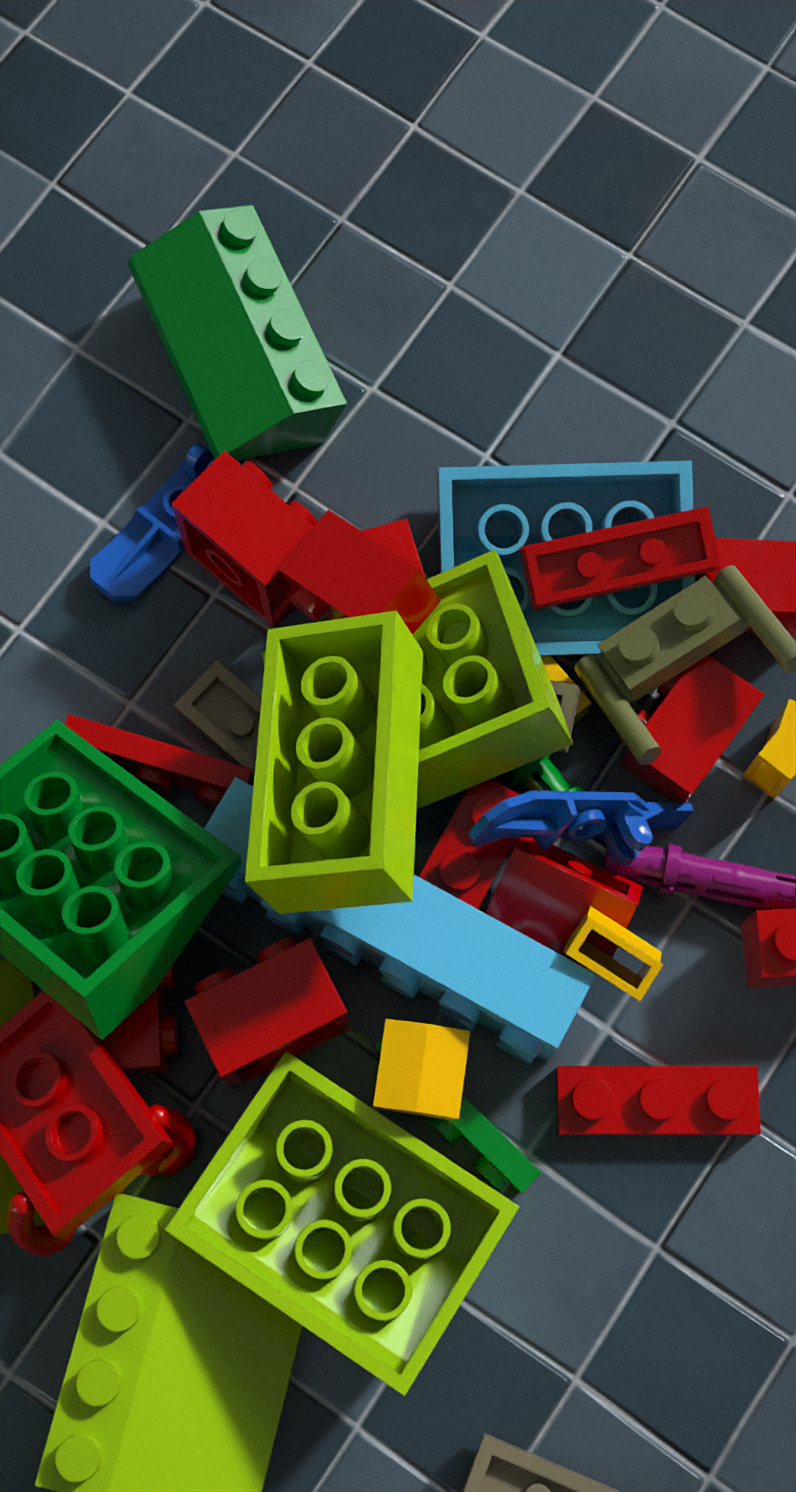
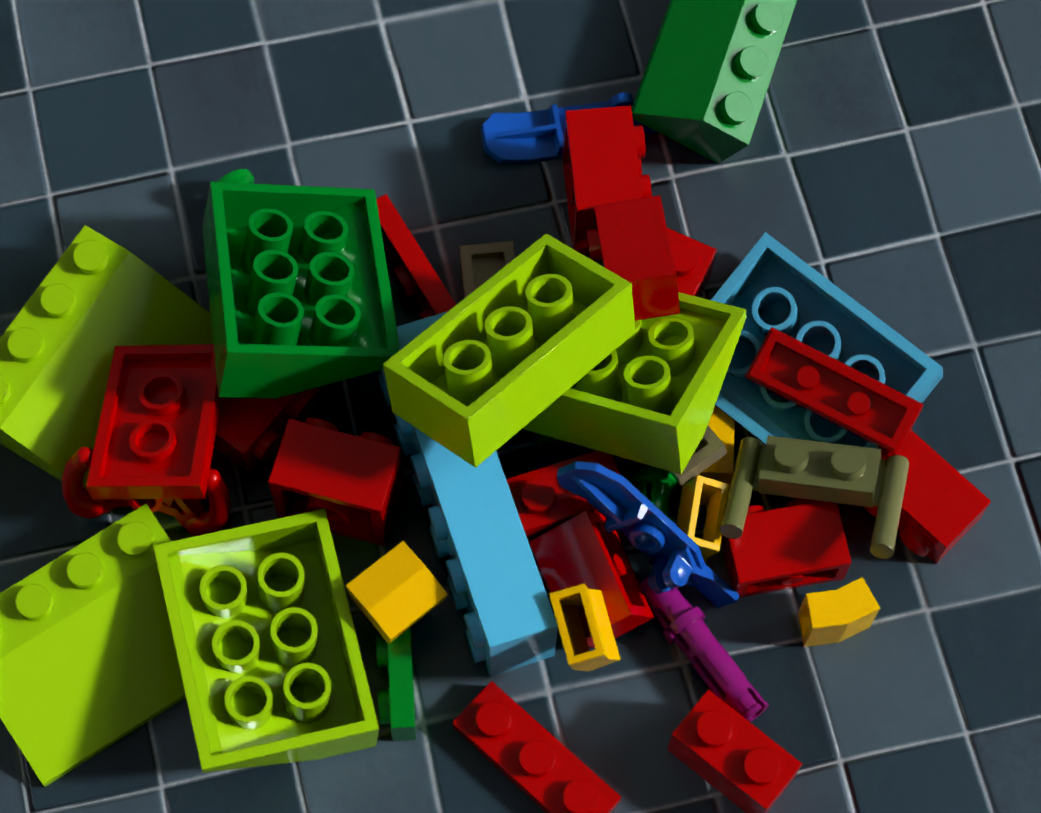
camera: 40 degrees right, 5 degrees down
none -> yellow piece [676,475,730,564]

